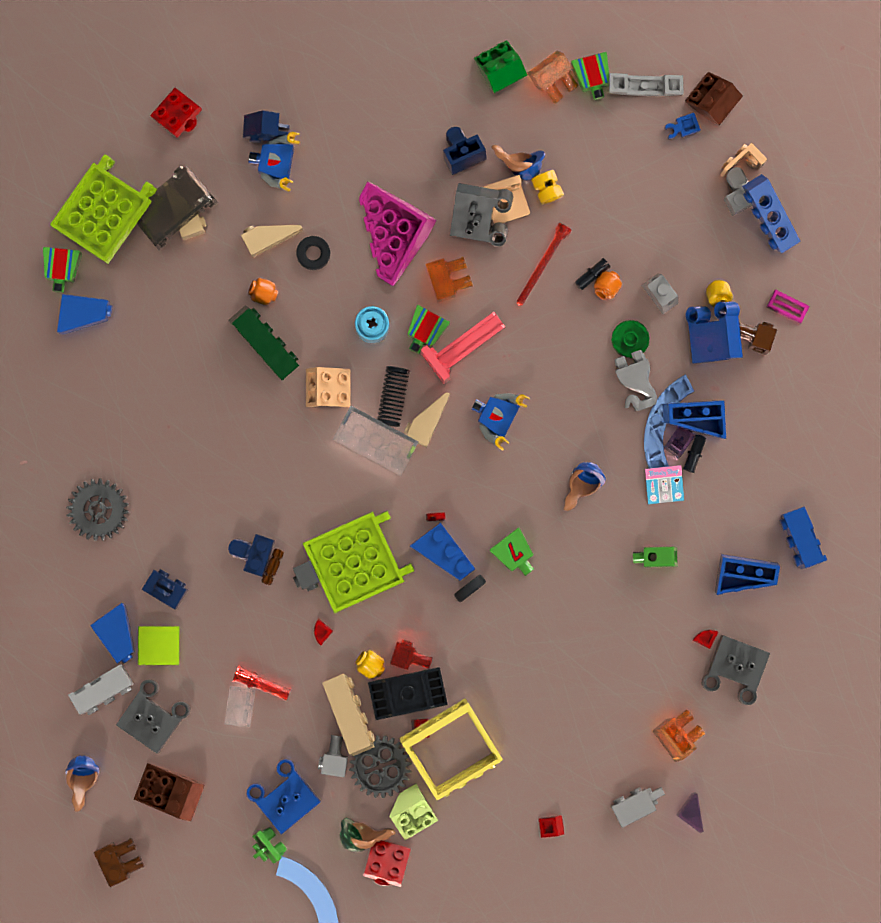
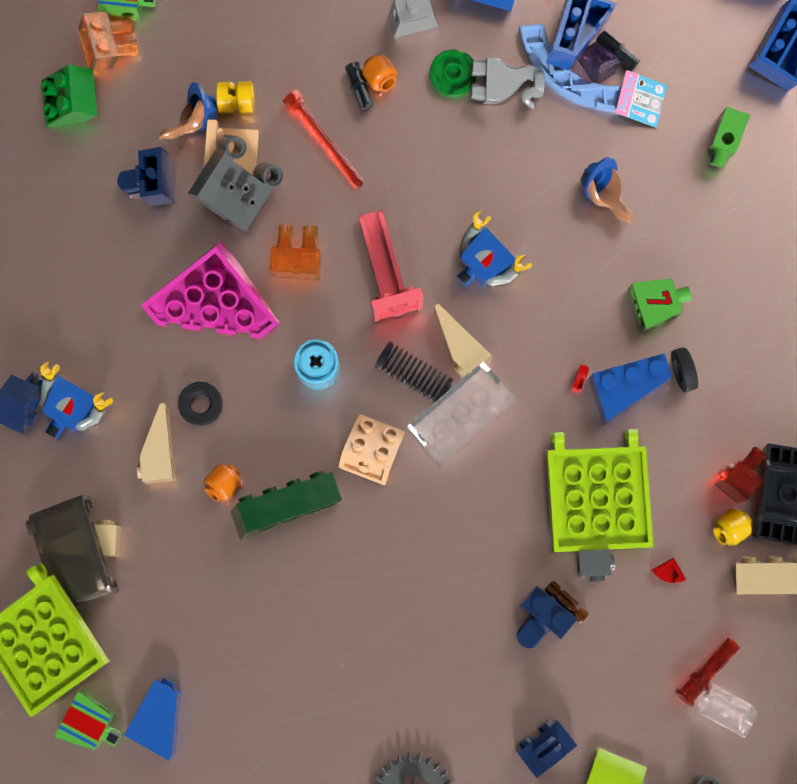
camera: 65 degrees left, 5 degrees down
torso [408,305,450,354] -> none

